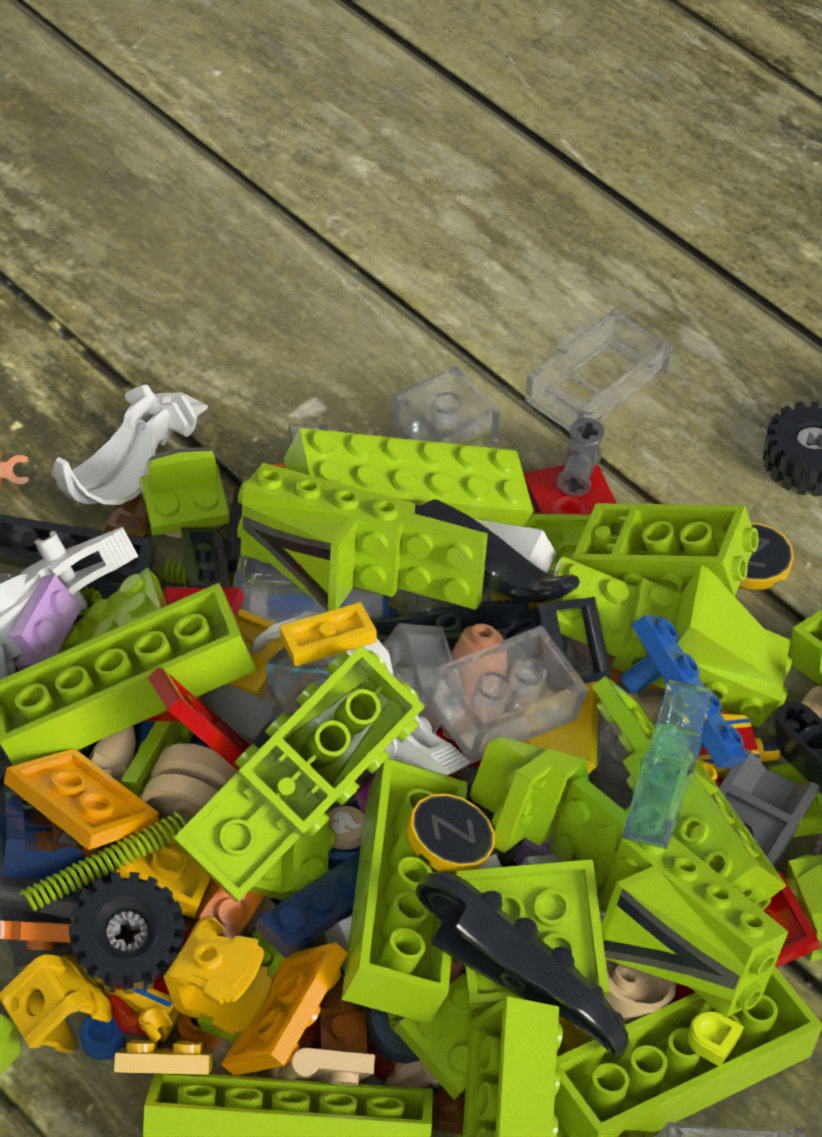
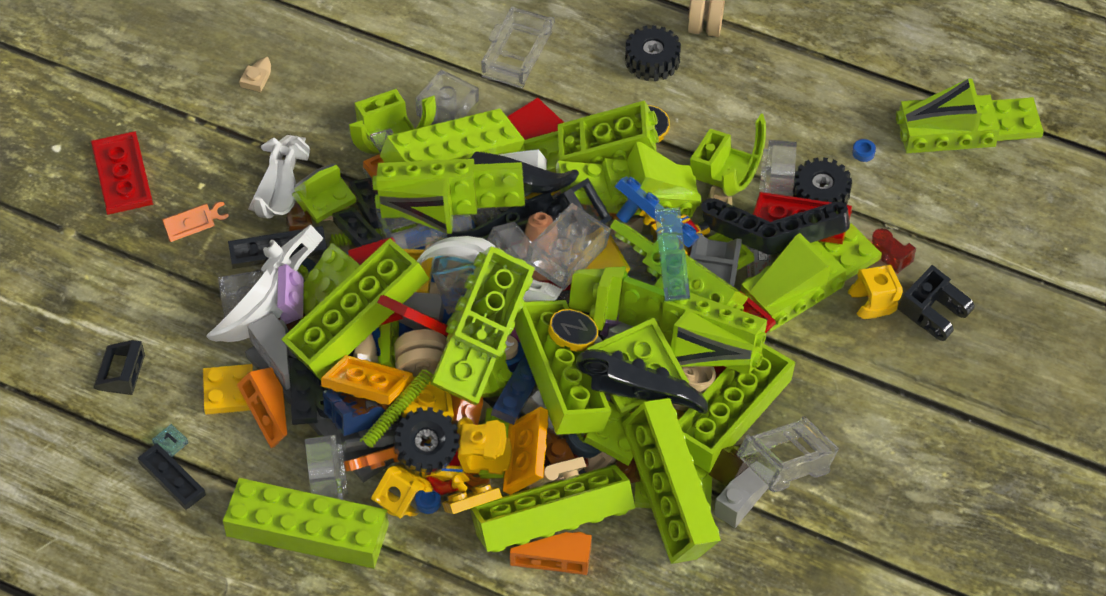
camera: 20 degrees left, 5 degrees up
yellow plate [279,602,377,667] -> none
flat silver connector [556,418,604,497] -> none
neon yellow tile [687,1011,744,1067] -> none
none -> tan plate [239,57,271,92]
none -> lime piece [349,89,436,155]

